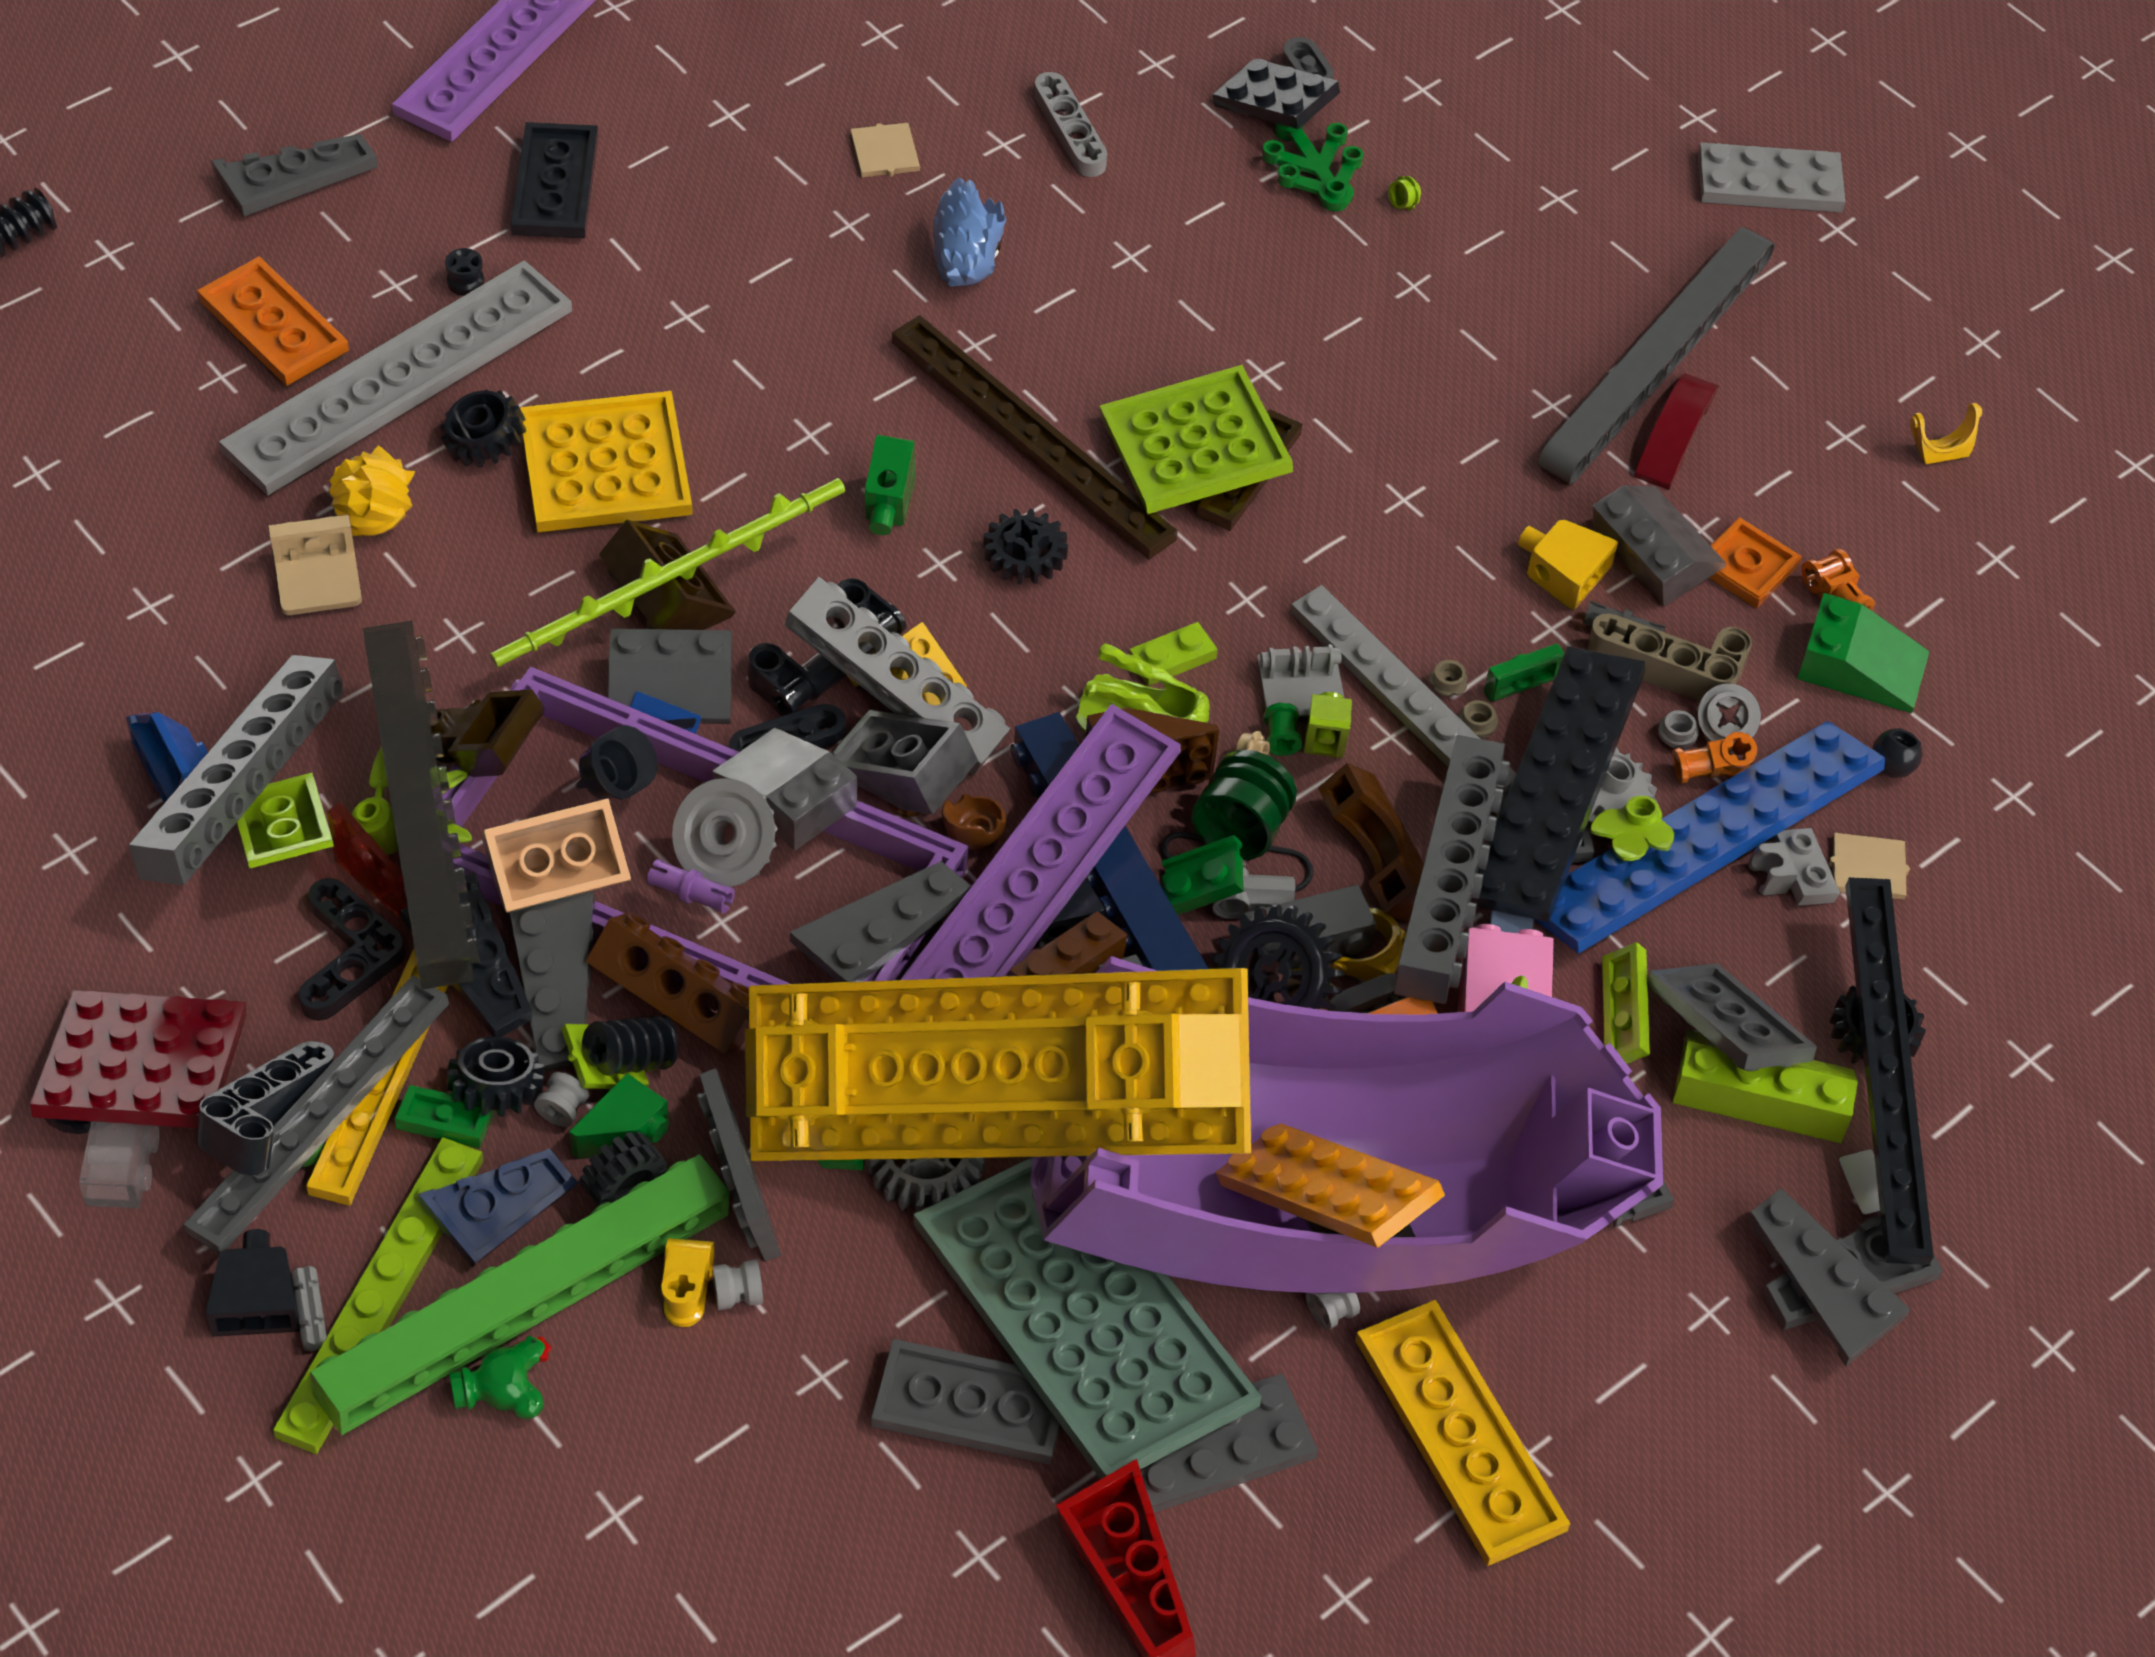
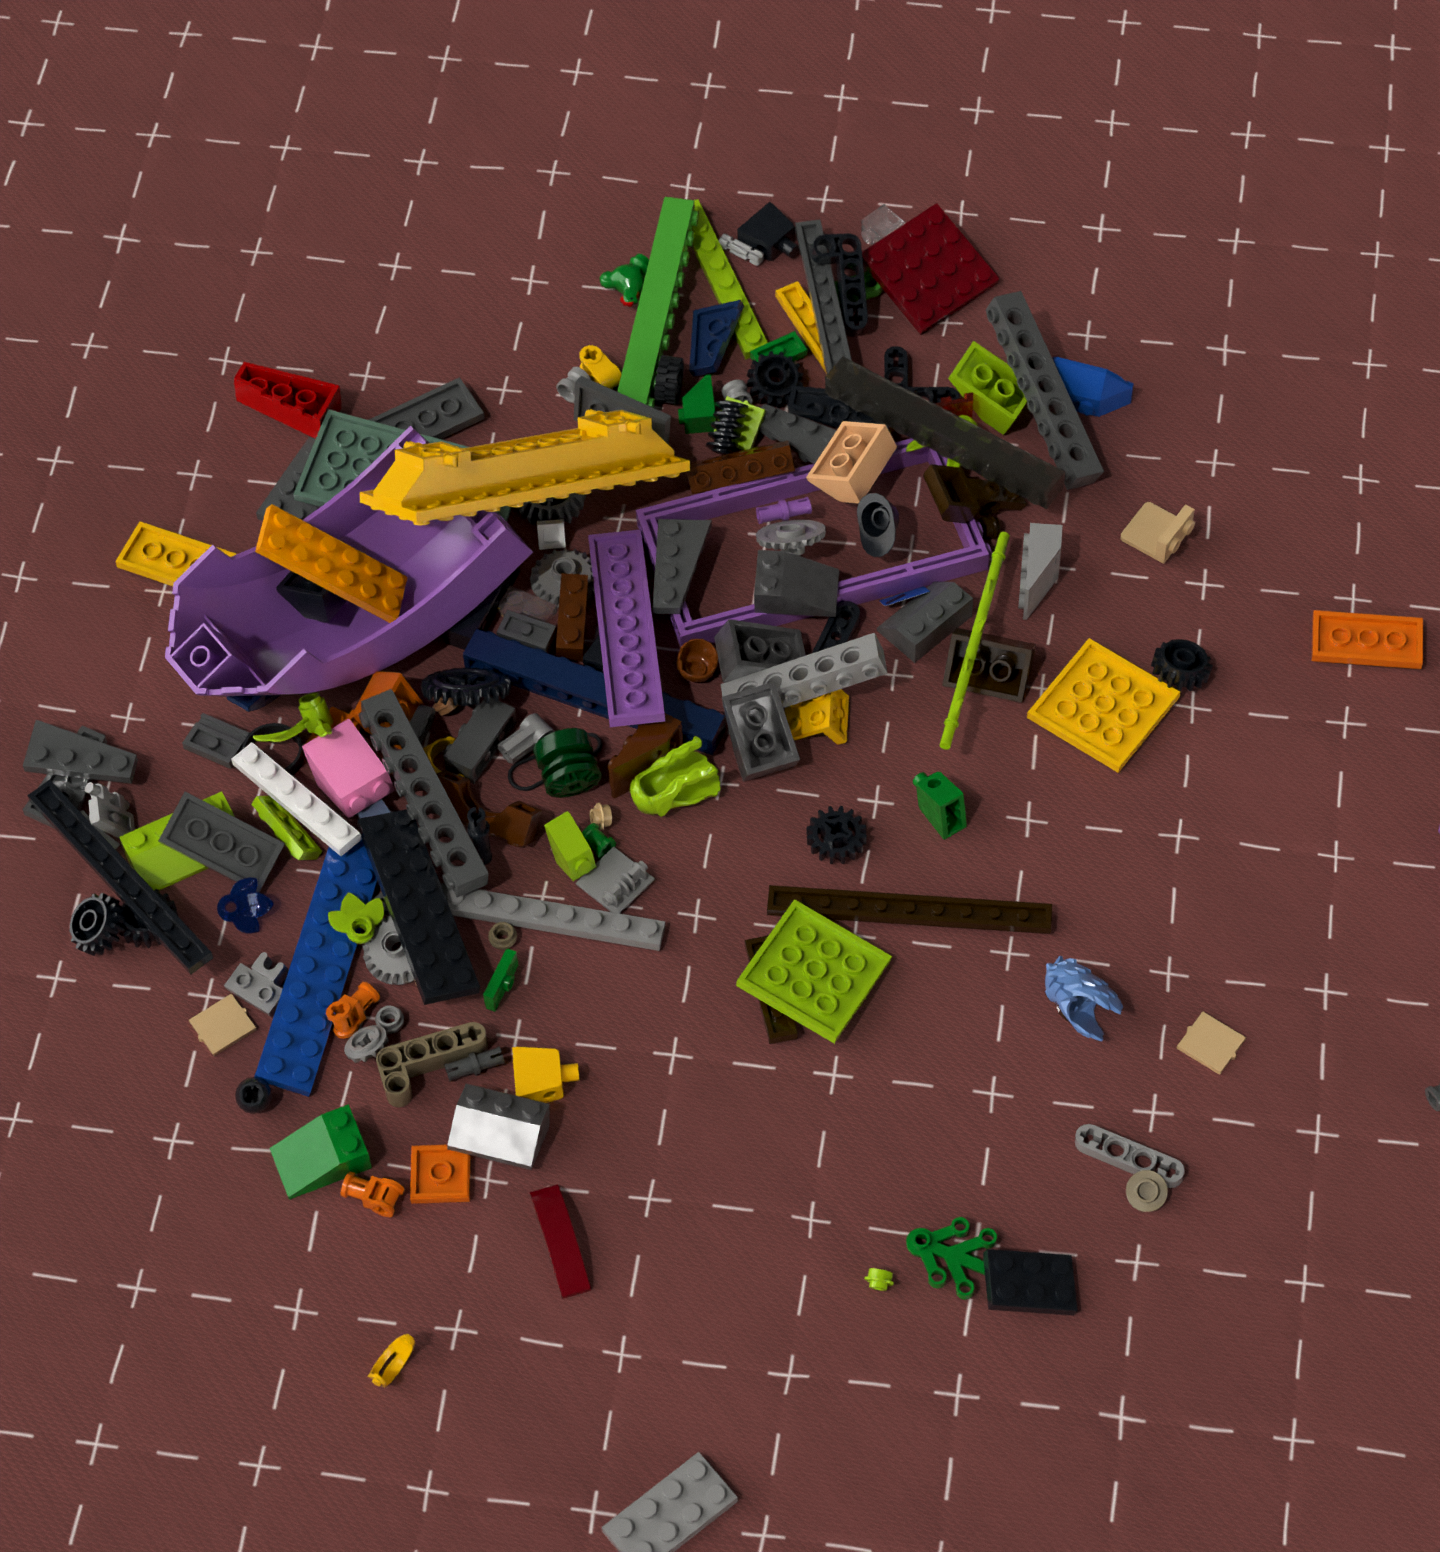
camera: 145 degrees right, 5 degrees up
light grey plate [219,260,572,496] -> none
yellow hair [328,445,415,536] -> none
black wheel [445,248,484,296] -> none
black plate [511,122,599,238] -> none
black piece [748,578,906,716] -> none
lime plate [1129,622,1218,686] -> none
green plate [1162,835,1244,915] -> none
dark grey plate [1282,37,1334,79] -> none
dark tan plate [1429,660,1468,696] -> none
dark grey beam [1538,227,1775,485] -> none
none -> black gear [69,893,126,956]
none -> light grey plate [85,782,135,839]
none -> clear blue plate [217,877,274,934]
none -> white plate [231,742,362,856]
none -> black pin [467,807,492,865]
none -> flat silver slope [722,682,800,782]
none -> light grey slope [1018,523,1063,620]
none -> dark tan piece [1126,1170,1168,1212]

